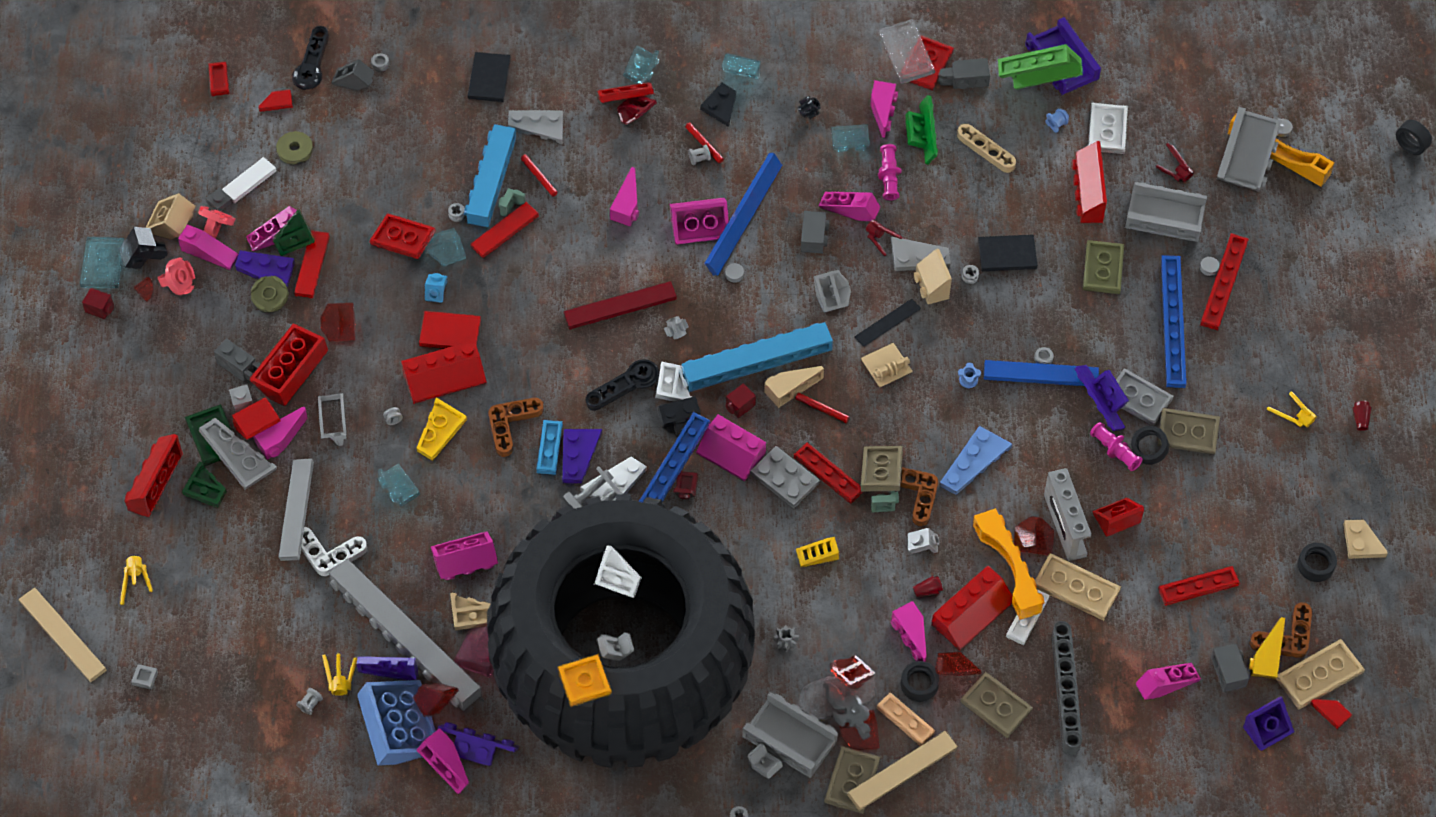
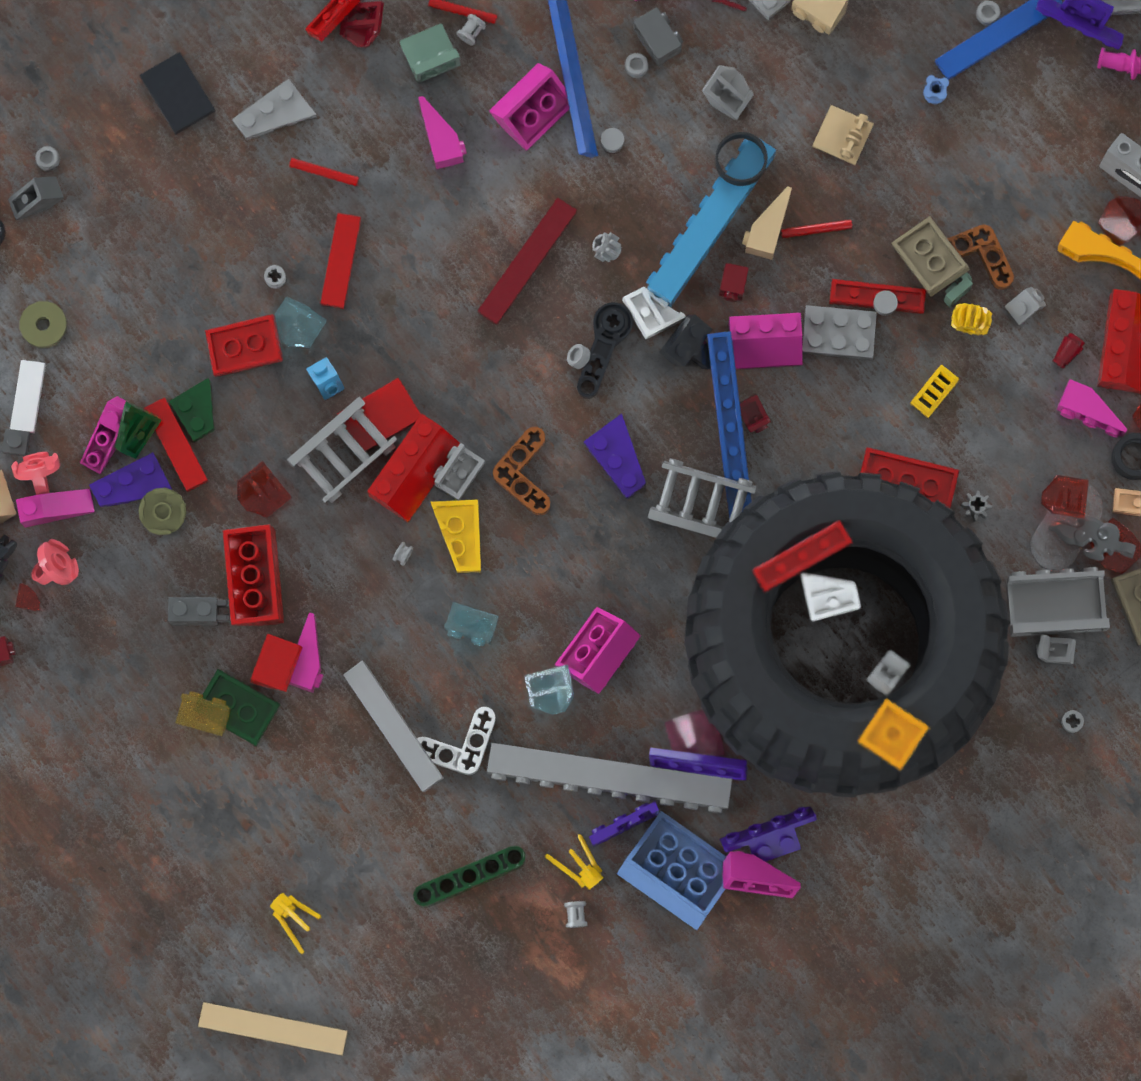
camera: 35 degrees left, 20 degrees up
red slope [124,434,183,518] -> none
light grey plate [131,664,158,690] -> none
dark green wing [182,461,227,508] -> none
light grey wing [199,418,277,490] -> none
light grey brick [229,385,253,413] -> none
light grey sword [318,393,347,446] -> none
clear red slope [413,683,459,718] -> none
tan wing [450,593,490,630] -> none
dark azure brick [464,124,516,227] -> none
sand green bracket [498,188,526,217] -> none
dark azure tile [536,420,563,475] -> none
white wing [580,457,647,501] -> none
black sticker [855,299,921,346] -> none
medium blue wing [940,426,1012,495] -> none
none -> dark green wing [169,378,215,443]
none -> clear yellow bracket [175,691,231,737]
none -> light grey fence [287,396,397,503]
none -> sand green bracket [400,24,460,83]
none -> dark green beam [413,846,526,908]
none -> light grey bracket [433,443,485,501]
none -> clear light blue slope [524,665,574,715]
none -> light grey tile [567,344,590,369]
none -> light grey tile [625,53,648,78]
none -> dark purple tile [649,748,748,781]
none -> black tyre [715,132,768,186]
none -> red tile [752,520,852,592]
none -> red tile [860,447,960,508]
none -> light grey tile [873,291,898,316]
none -> yellow gear [951,303,992,336]

